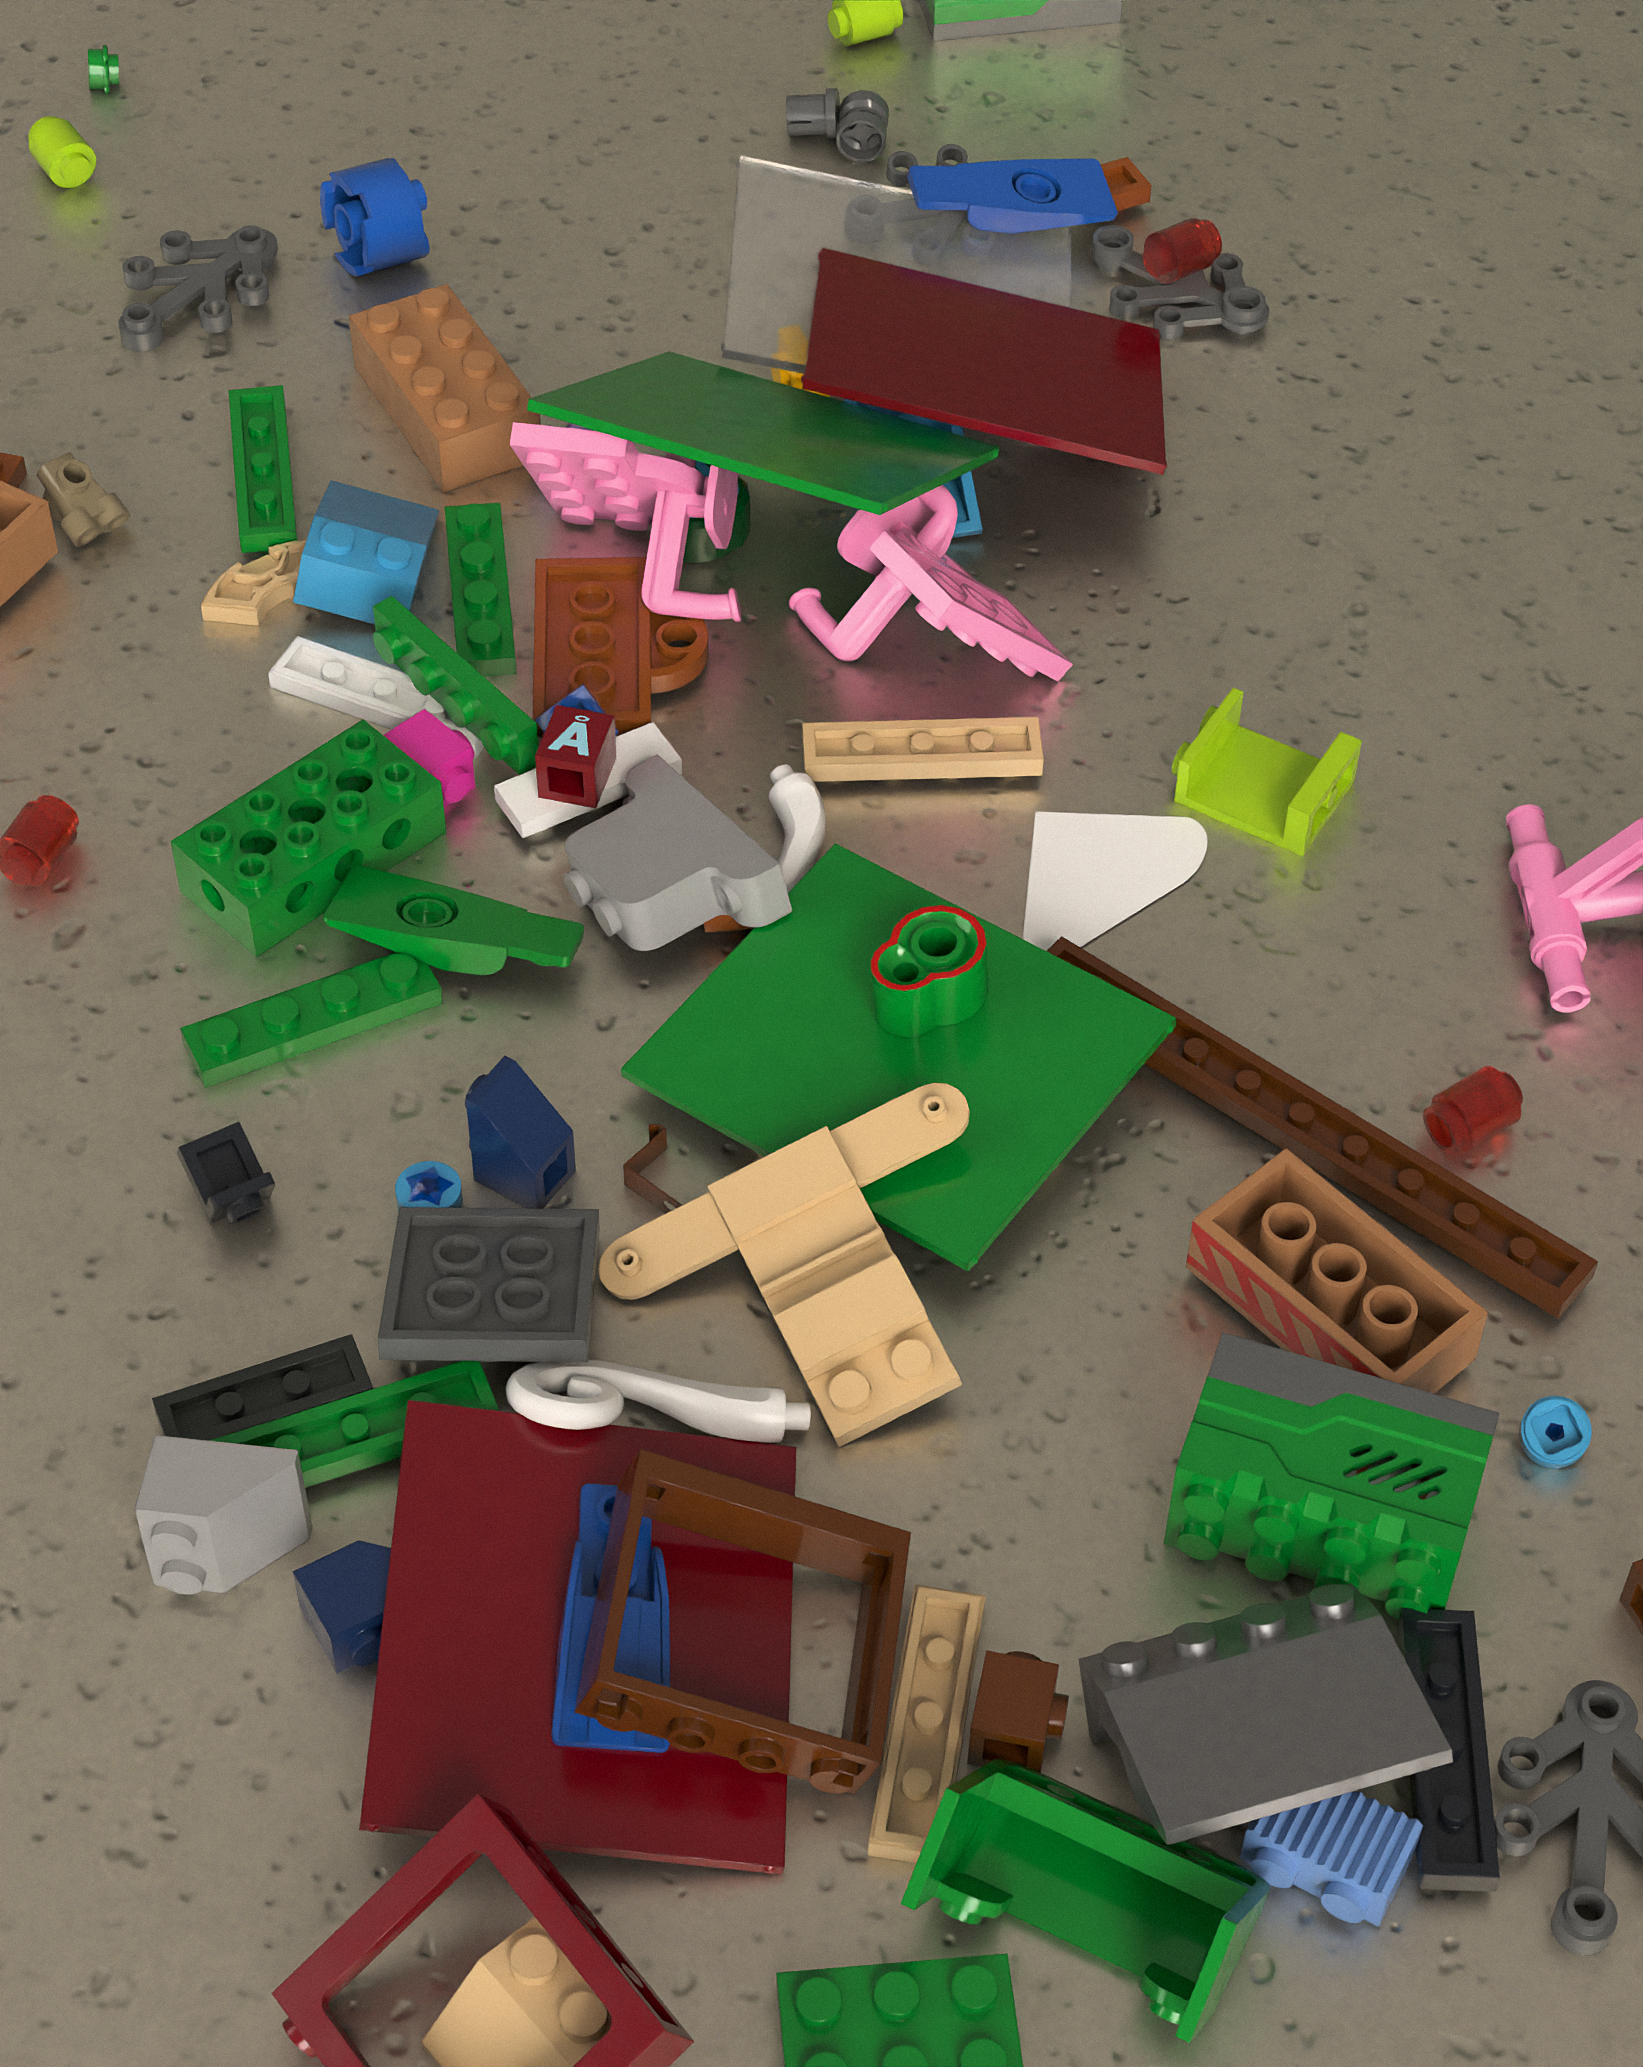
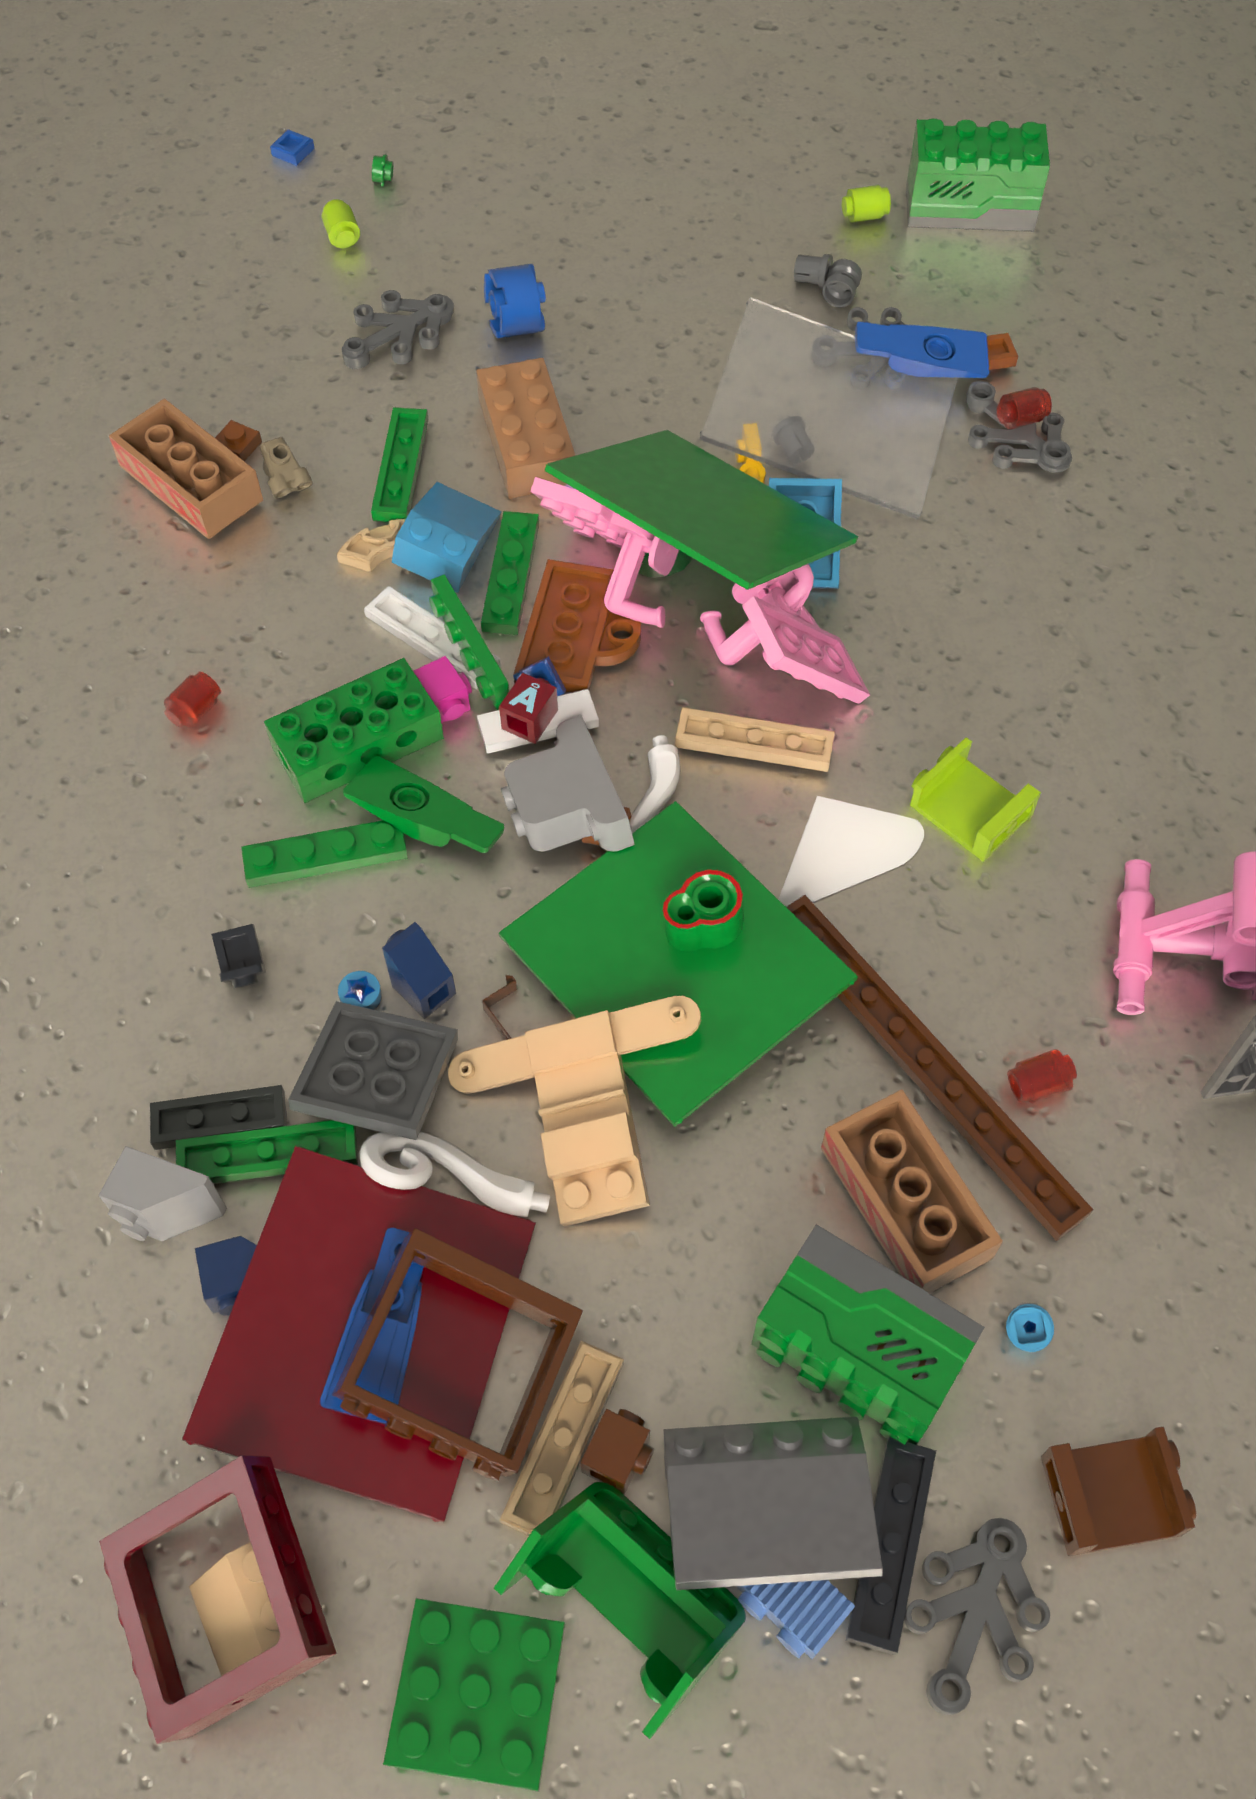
camera: 15 degrees right, 10 degrees up
dark red piece [801,247,1167,475] -> none

